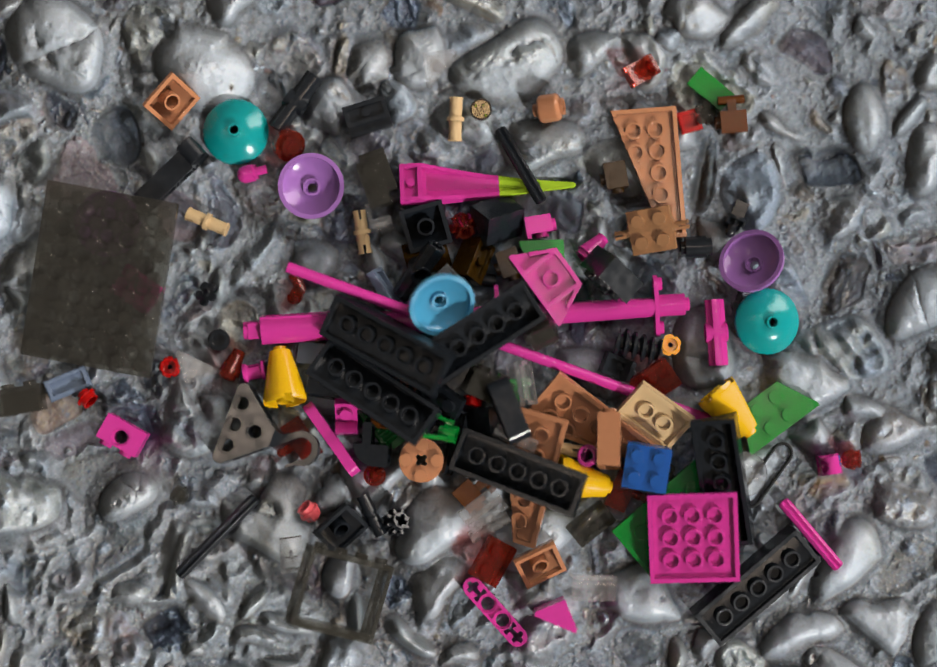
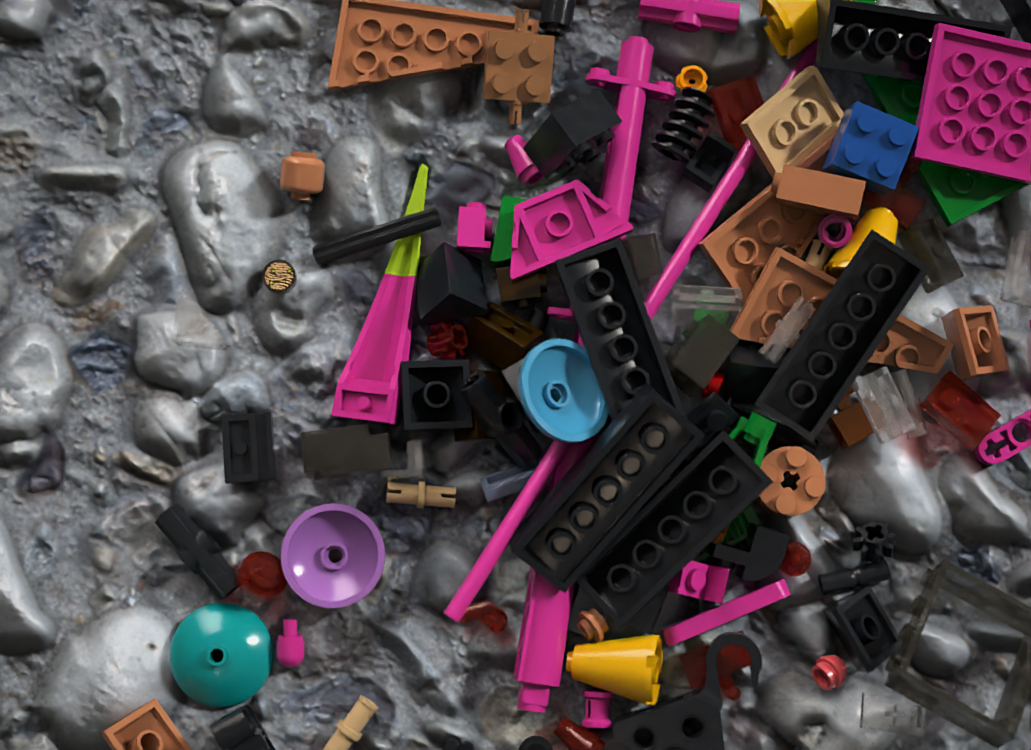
camera: 75 degrees left, 5 degrees down
tan pin [447,97,464,142] -> none
black beam [485,376,531,445] -> none
dark brown brick [599,160,629,195] -> none
clear red bracket [621,53,661,89] -> none
none -> nougat plate [577,608,609,642]

